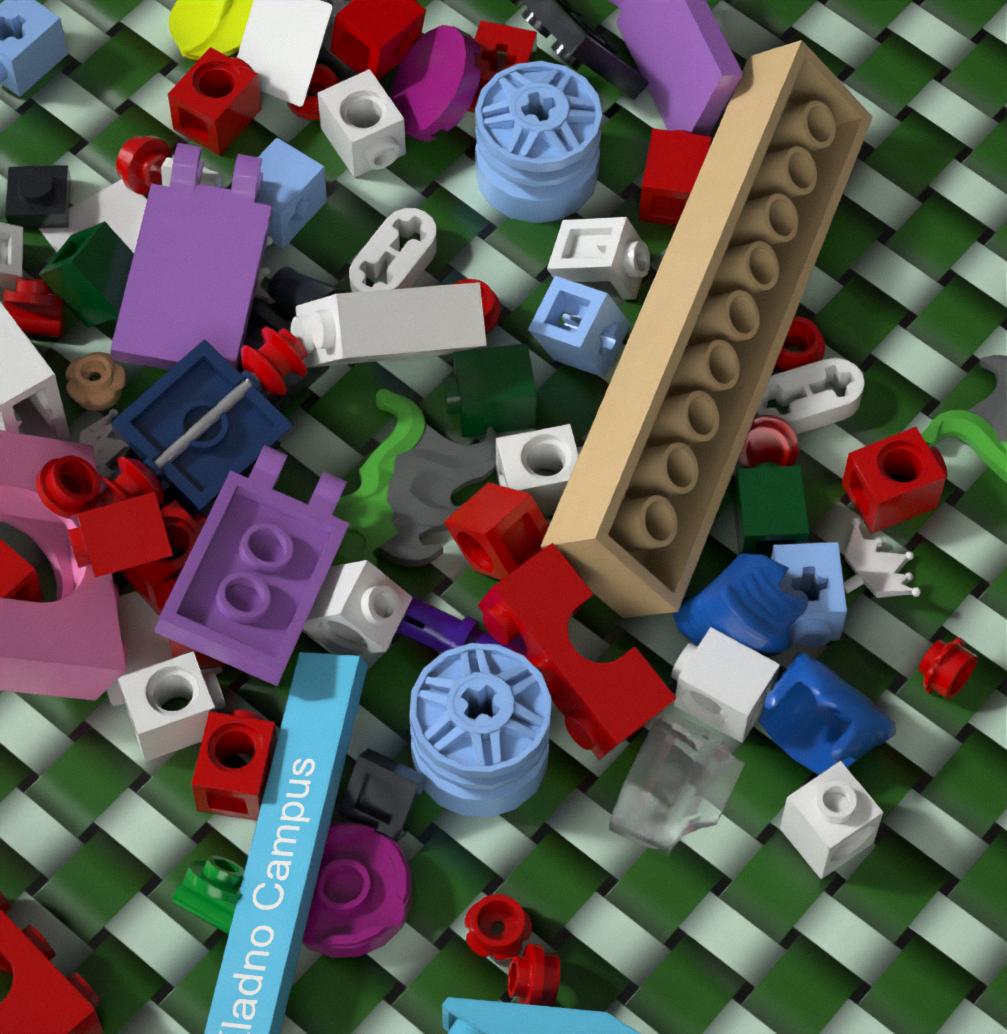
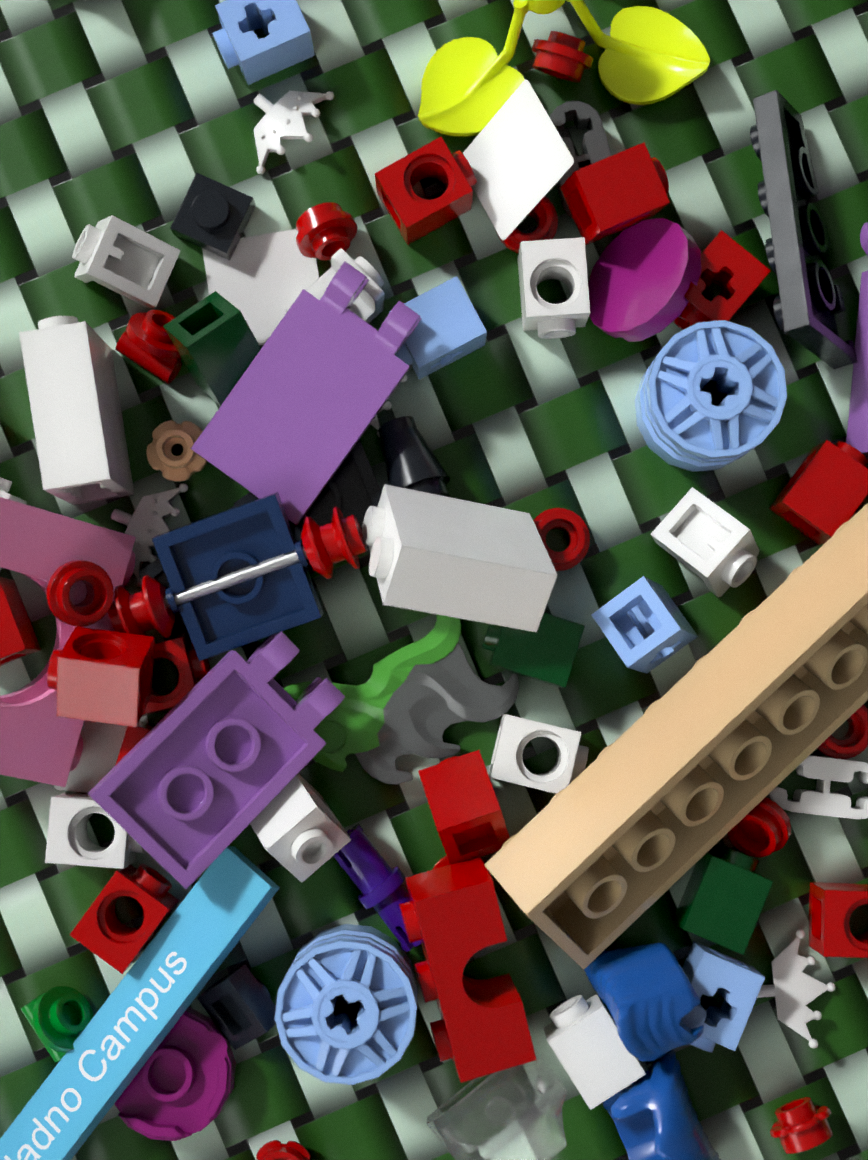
camera: 25 degrees right, 25 degrees up
white beam [349,208,437,293] -> none
none -> white piece [253,90,335,174]

